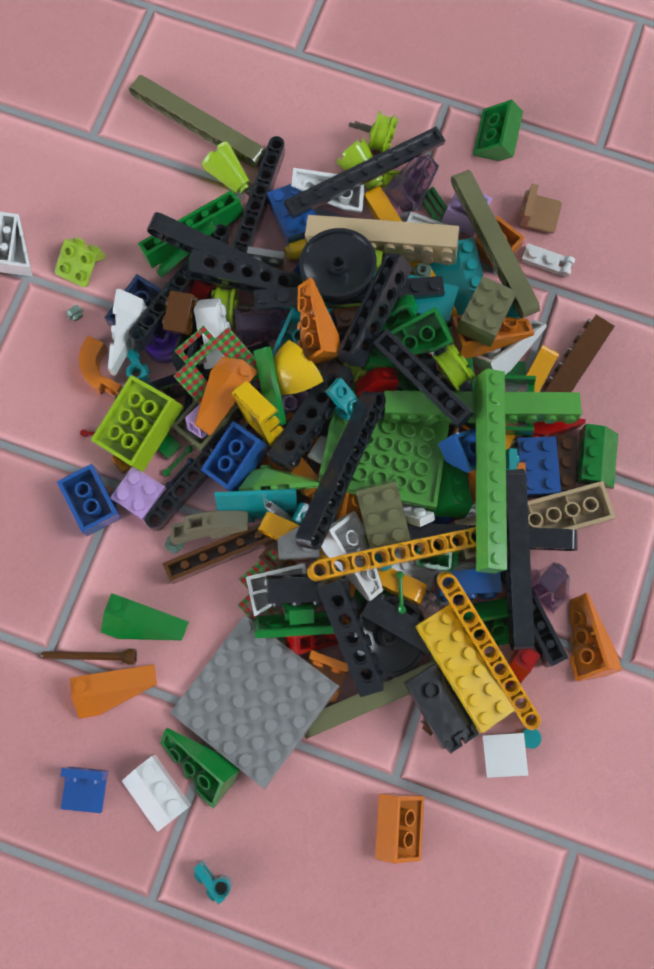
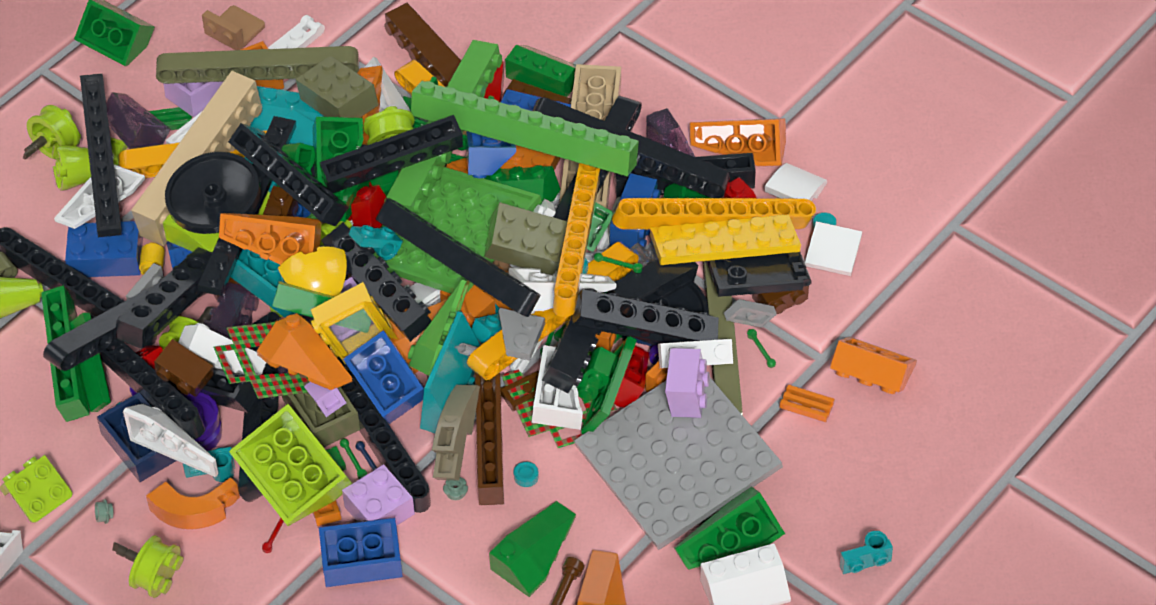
camera: 65 degrees left, 25 degrees down
none -> lime wheel [112,535,183,598]
none -> teal tile [514,462,539,487]
none -> white plate [658,339,733,369]
none -> lavender brick [665,348,710,418]
none -> light grey plate [724,299,777,328]
none -> green hinge [747,329,776,368]
none -> white slope [765,163,827,201]
none -> orange tile [780,385,835,422]

